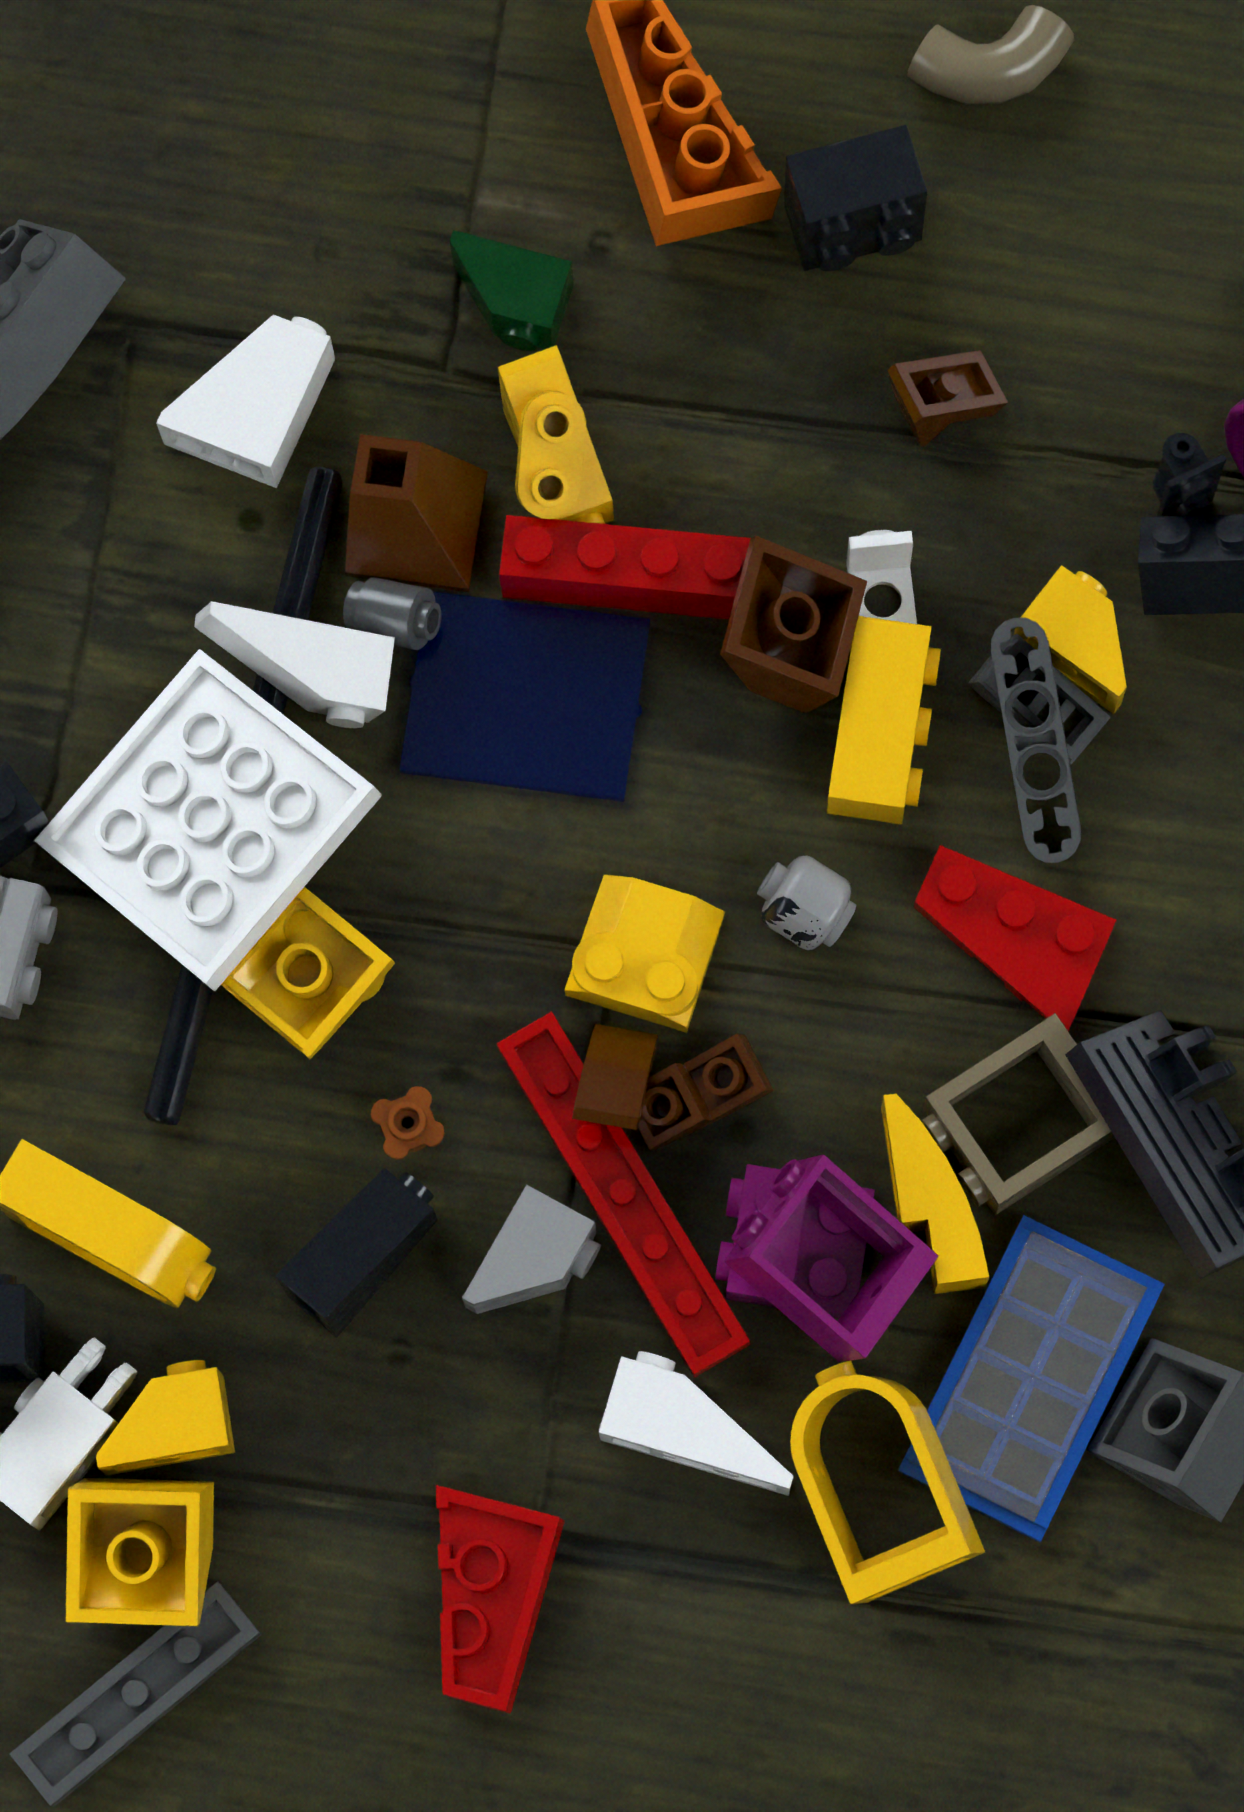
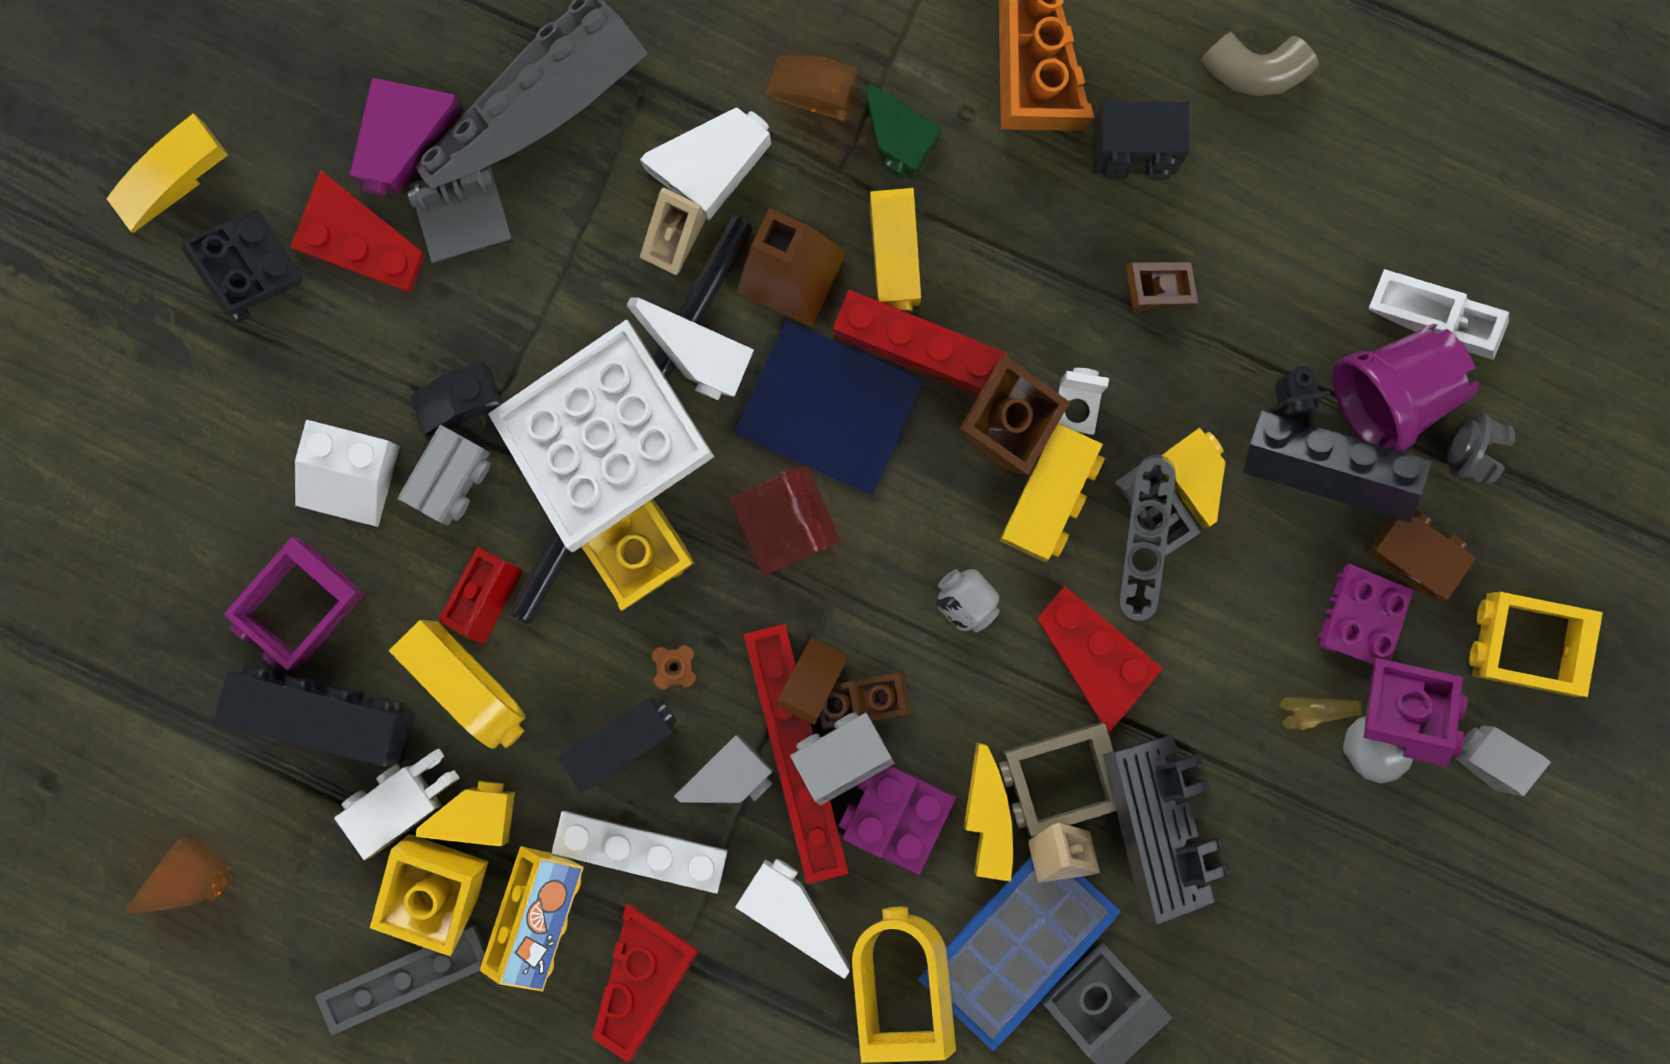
camera: 20 degrees right, 10 degrees up
dark grey brick [343,577,442,650] -> none
yellow plate [515,391,586,519] -> none
yellow slope [565,875,725,1033] -> none
magenta window [724,1154,939,1362] -> none
none -> red slope [438,546,522,644]
none -> brick [480,846,584,992]
none -> white plate [551,811,728,894]
none -> tan slope [640,187,706,275]
none -> clear red plate [730,465,841,576]
none -> clear orange slope [766,55,857,121]
none -> light grey brick [790,712,895,806]
none -> tan slope [1028,823,1100,883]

